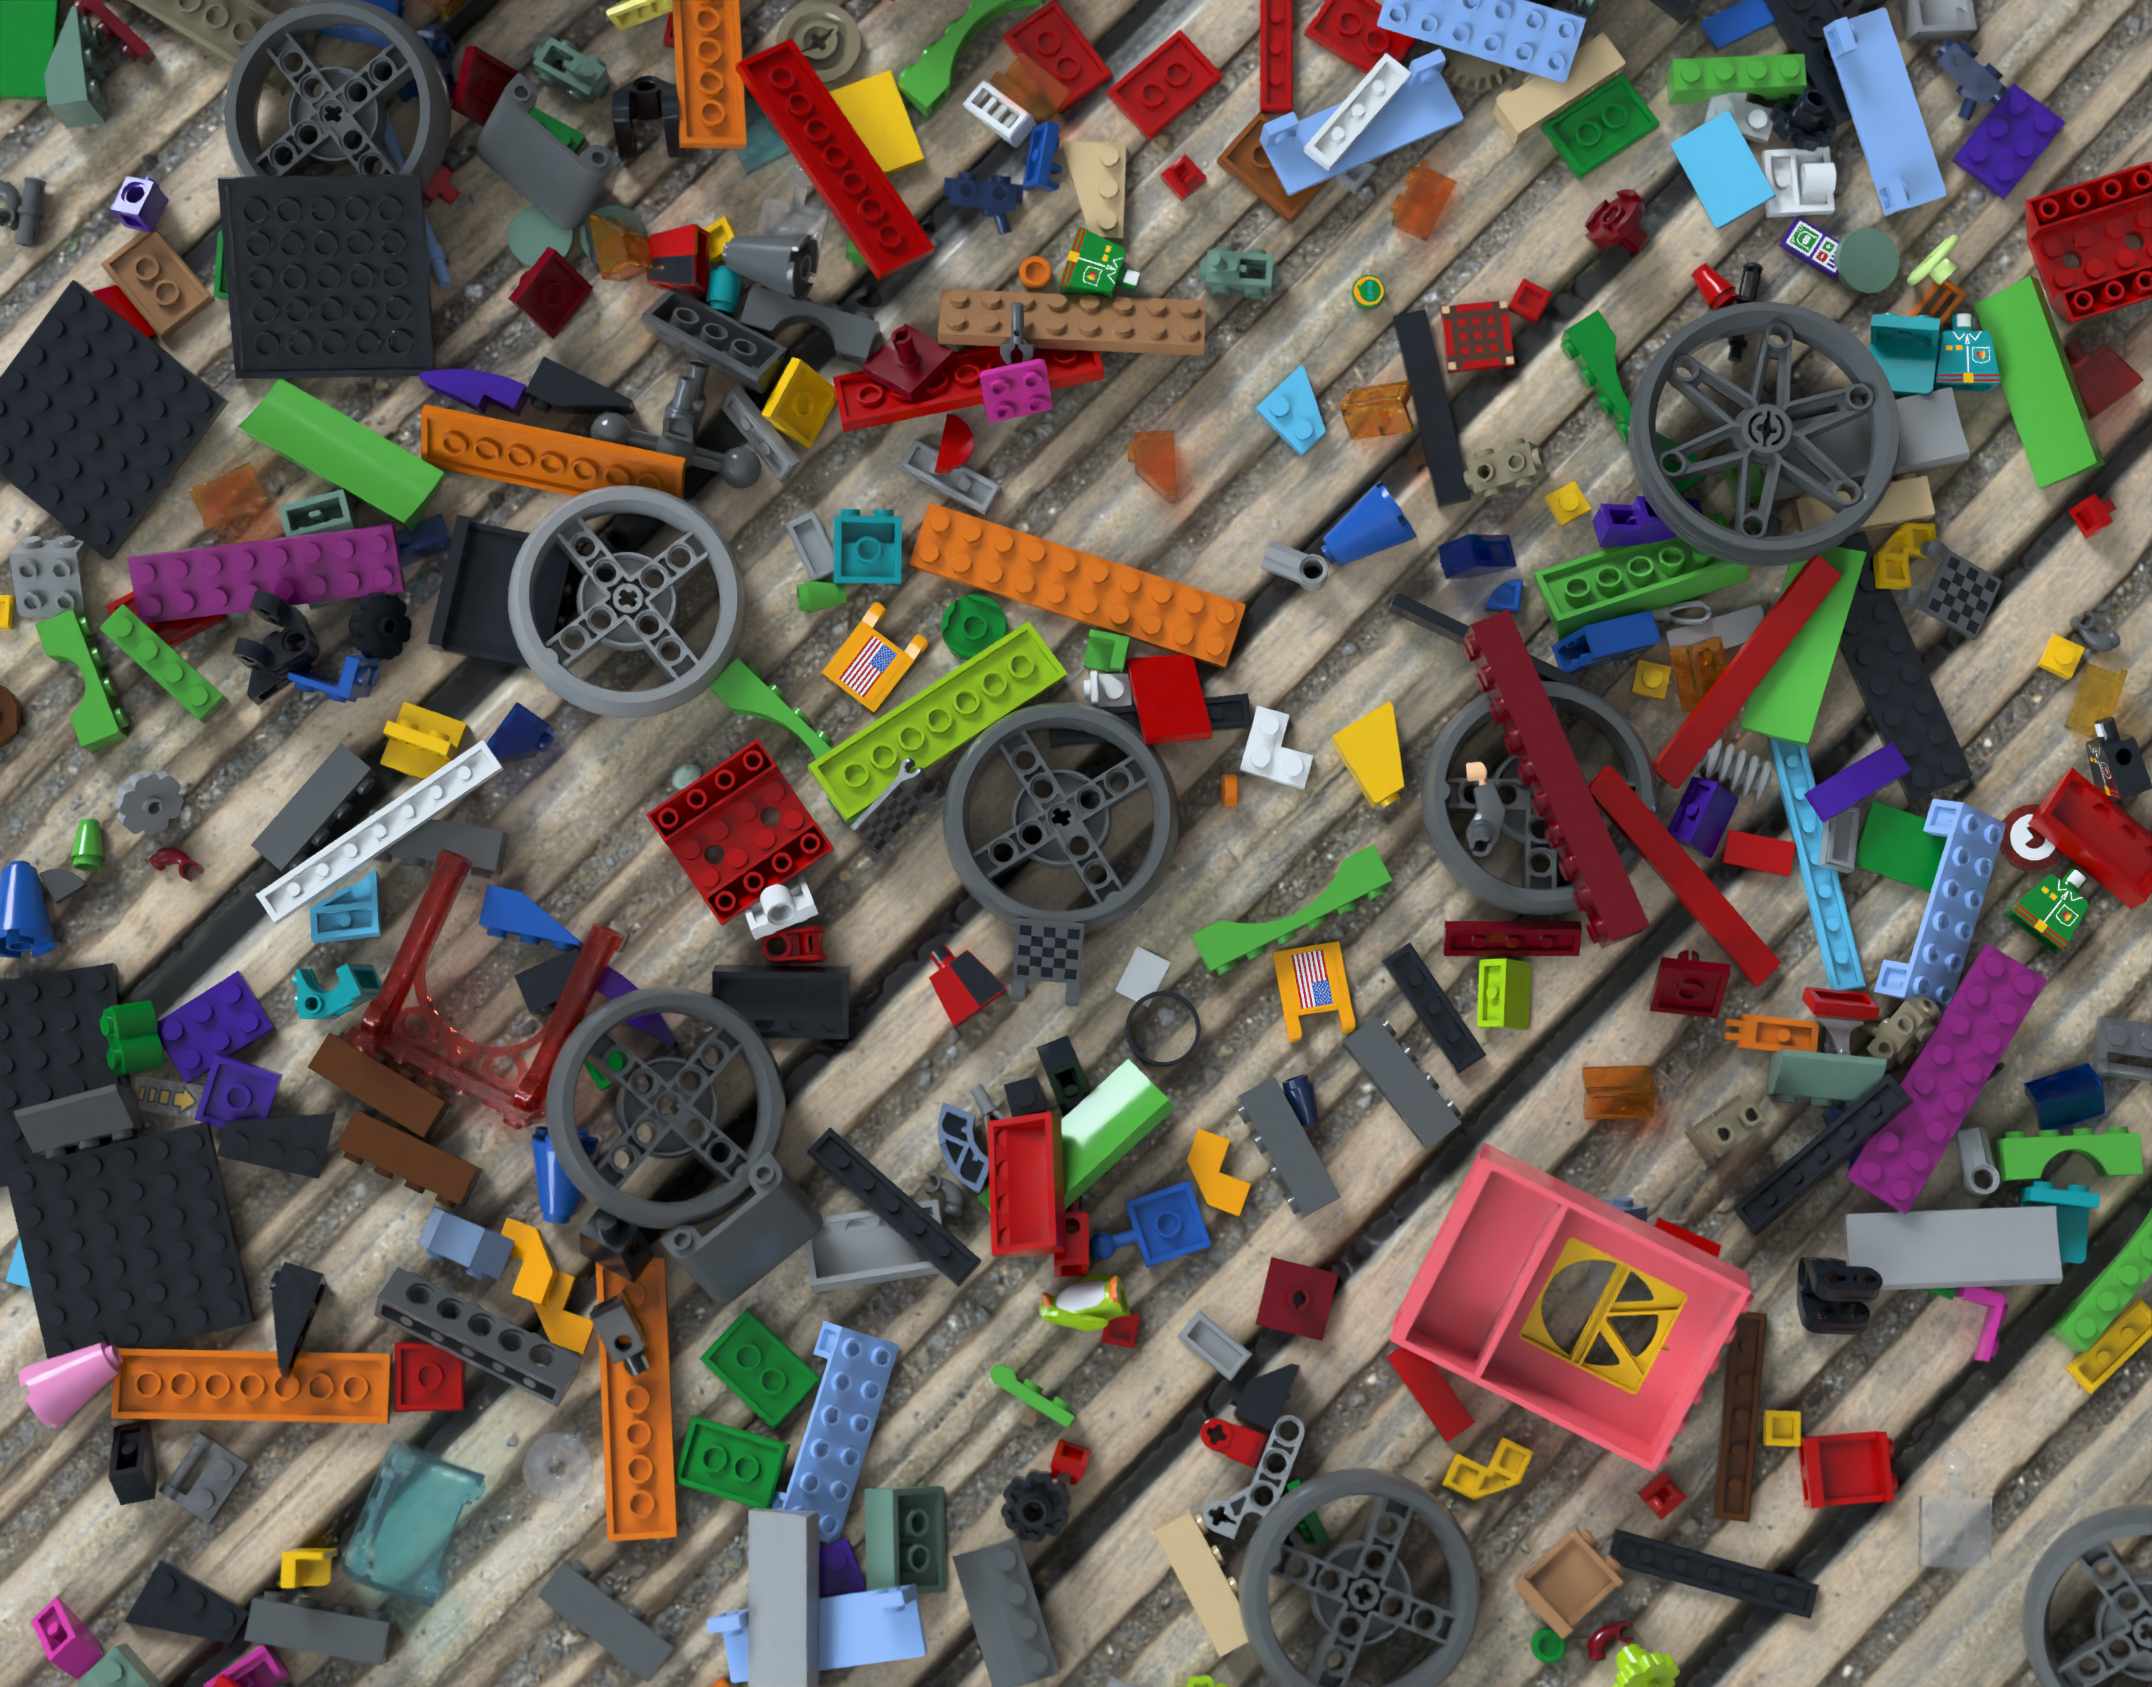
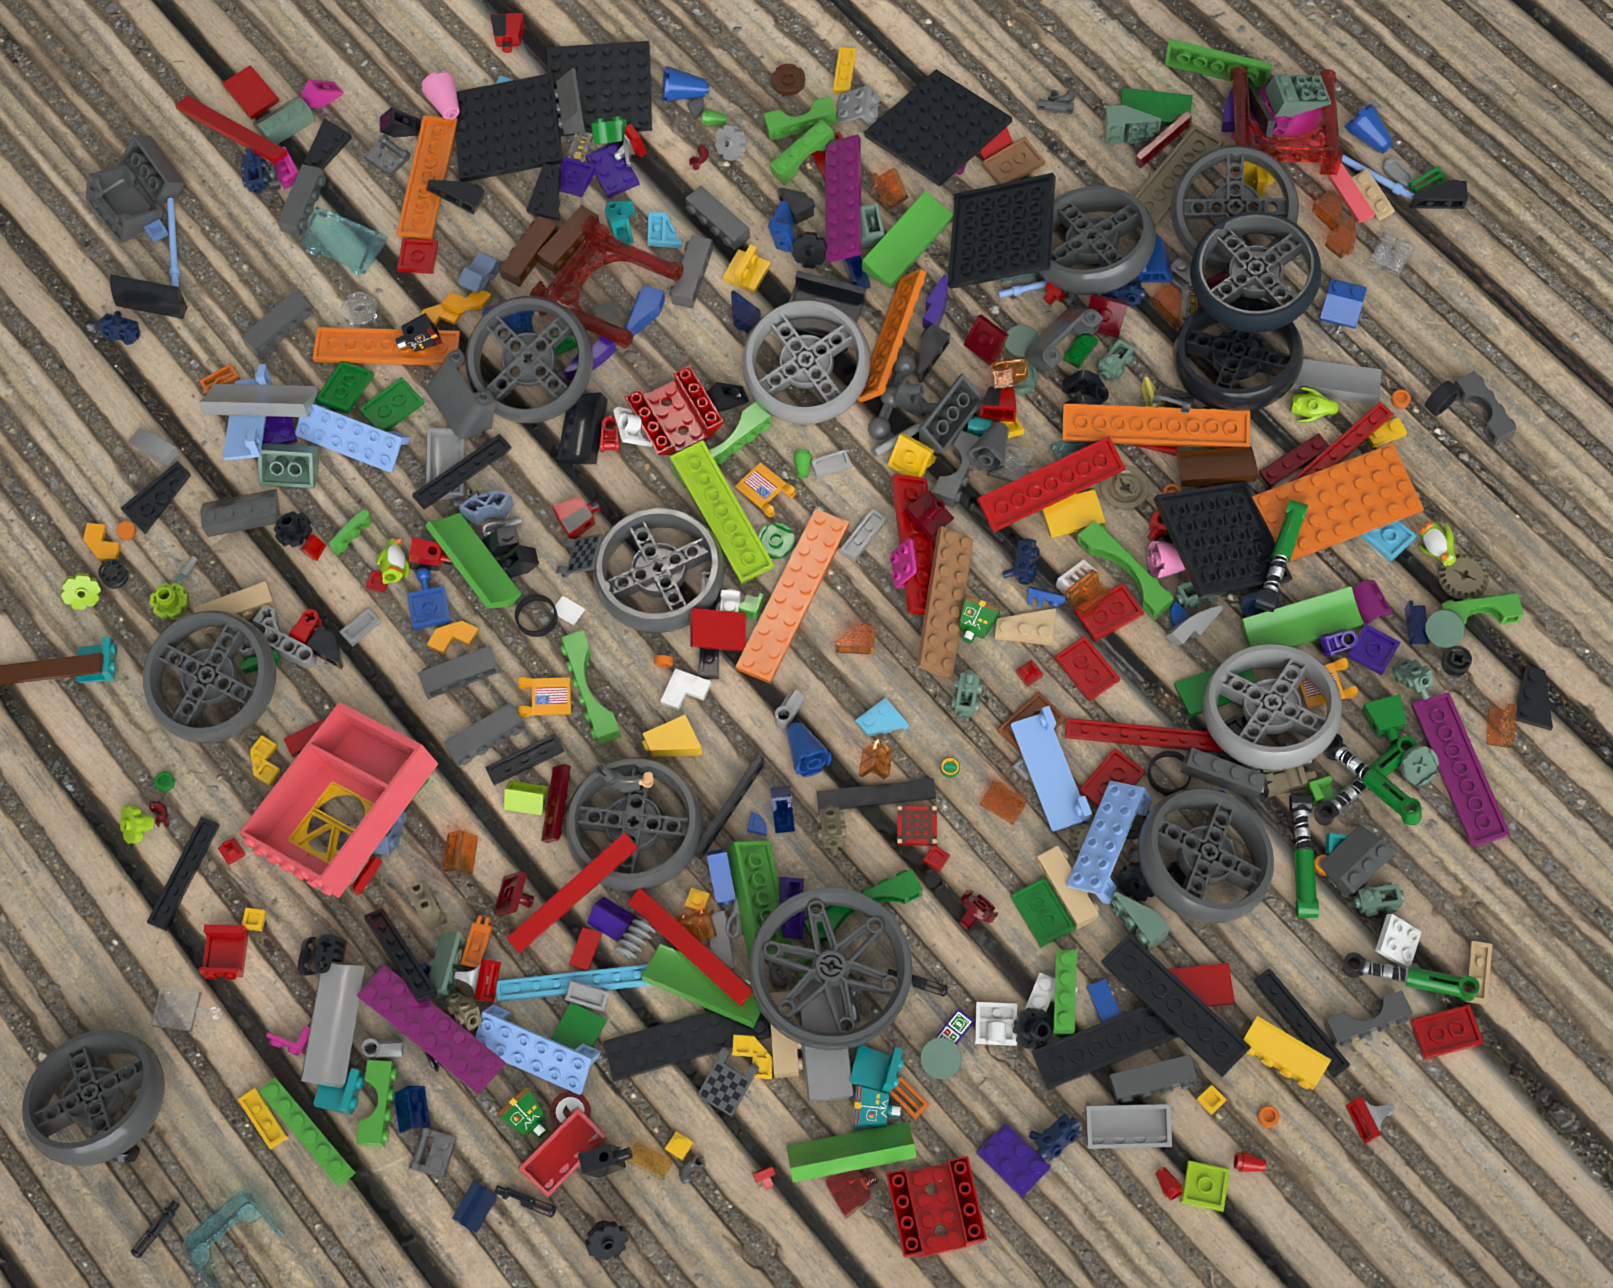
camera: 100 degrees right, 15 degrees down
dark purple brick [111,176,169,233] -> none
black piece [232,590,320,679] -> none
white plate [256,740,504,924] -> none
yellow panel [280,1548,338,1588] -> none
dark grey brick [374,1267,582,1407] -> none
black torso [580,1208,654,1283] -> none
teal plate [833,509,902,584] -> none
dark grey flag [850,758,942,854] -> none
red tile [934,412,974,474] -> none
red slope [987,1111,1067,1257] -> none
dark grey bar [1000,302,1036,365] -> none
orange tile [1019,256,1052,291] -> none
dark red tile [1255,1257,1338,1341] -> none
dark blue cone [1282,1074,1319,1127] -> none
white plate [1303,53,1412,172] -> none
dark red brick [1462,609,1650,949] -> none
medium nougat panel [1514,1526,1624,1639] -> none
yellow plate [1544,480,1591,527] -> none
medium azure tile [1670,110,1777,230] -> none
red cone [1691,263,1738,311] -> none
reddish brown tile [1713,1312,1767,1522] -> none
dark purple slope [1804,742,1911,823] -> none
light blue bracket [1823,7,1947,217] -> none
yellowish green piece [1907,235,1959,286] -> none
none -> piece [614,124,647,167]
none -> black slope [706,382,749,412]

